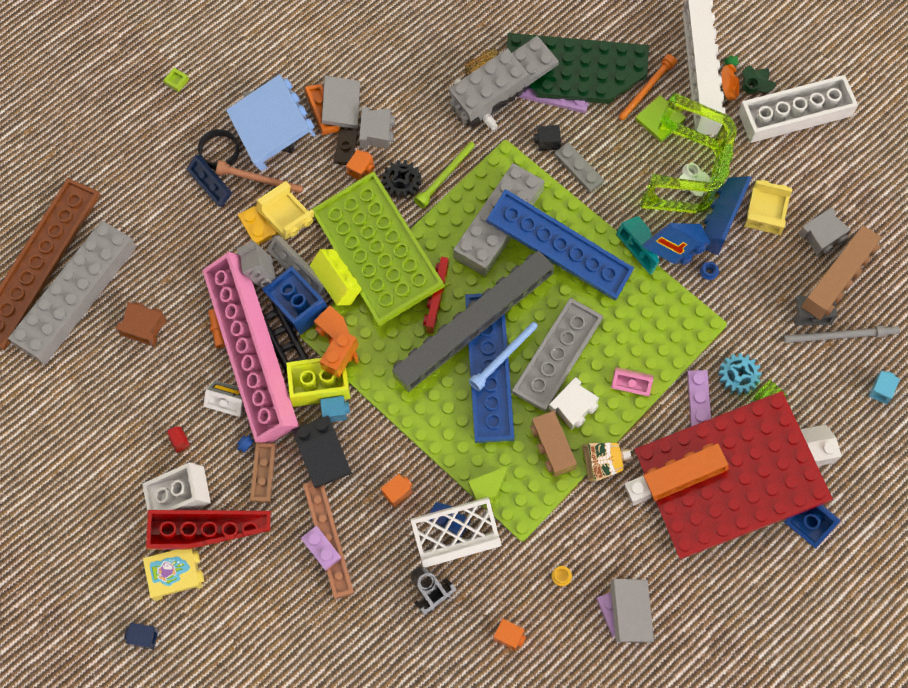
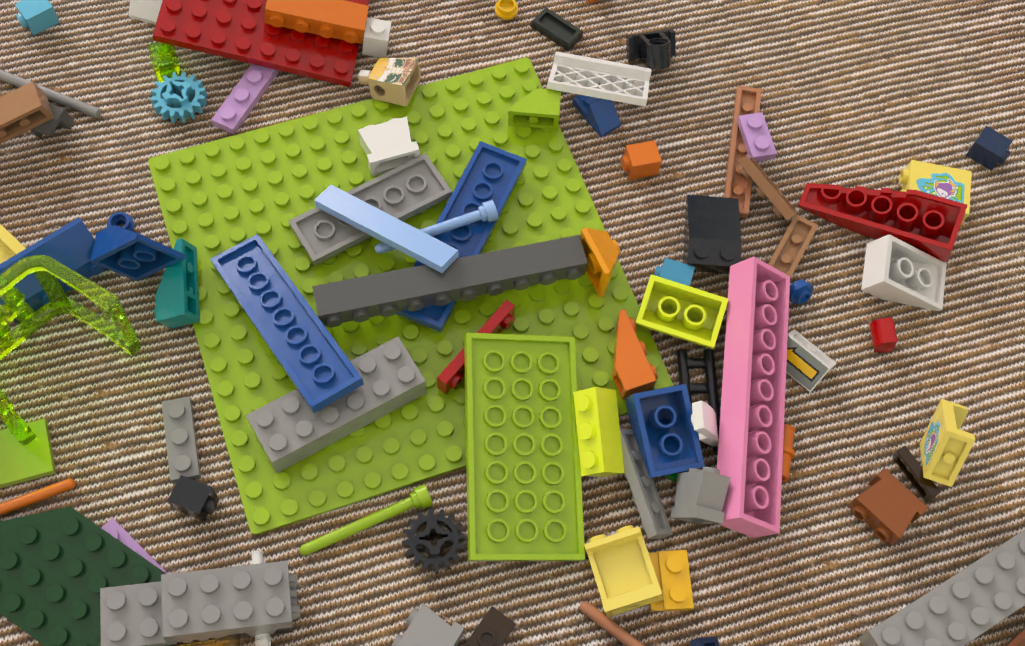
camera: 160 degrees left, 5 degrees down
orange brick [319,329,359,378] -> none
orange brick [346,149,375,180] -> none
medium nougat brick [529,411,577,477] -> none
bright pink slope [611,367,654,396] -> none
plate [678,163,712,197] -> none
none -> light blue tile [314,185,459,273]
none -> pearl dark grey tile [531,7,583,52]
none -> light orange slope [580,228,620,298]
none -> slope [691,401,719,447]
none -> medium nougat plate [738,153,797,221]
none -> dark brown plate [892,446,941,502]
none -> light yellow panel [920,399,975,487]

